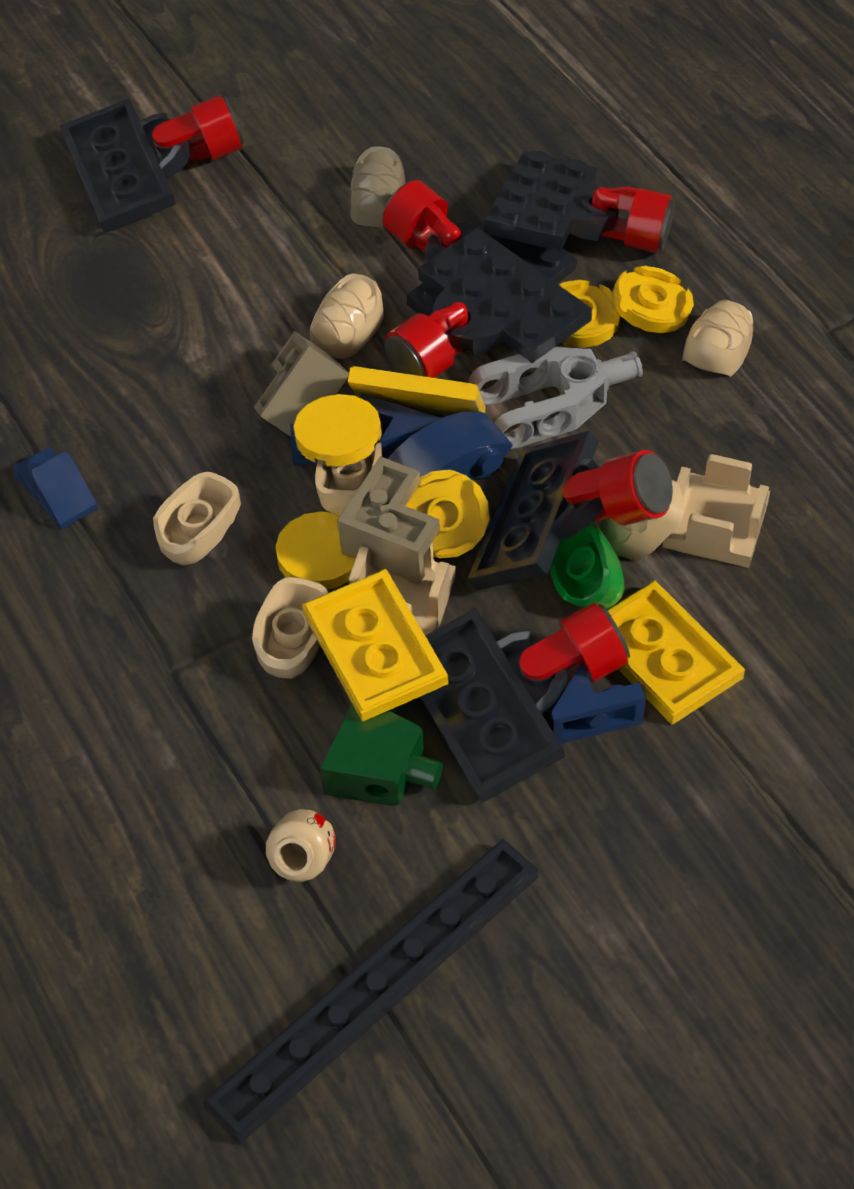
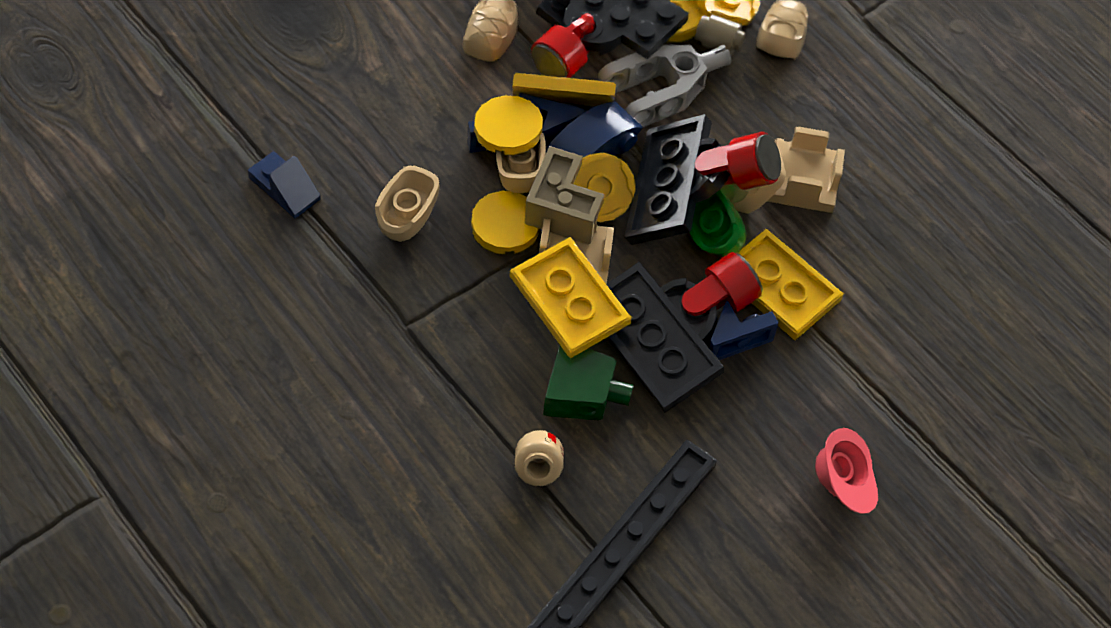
camera: 15 degrees left, 5 degrees up
tan piece [252,577,328,679] -> none
dark tan panel [254,331,349,436] -> none
none -> dark tan brick [695,14,746,55]
none -> coral piece [815,428,878,514]

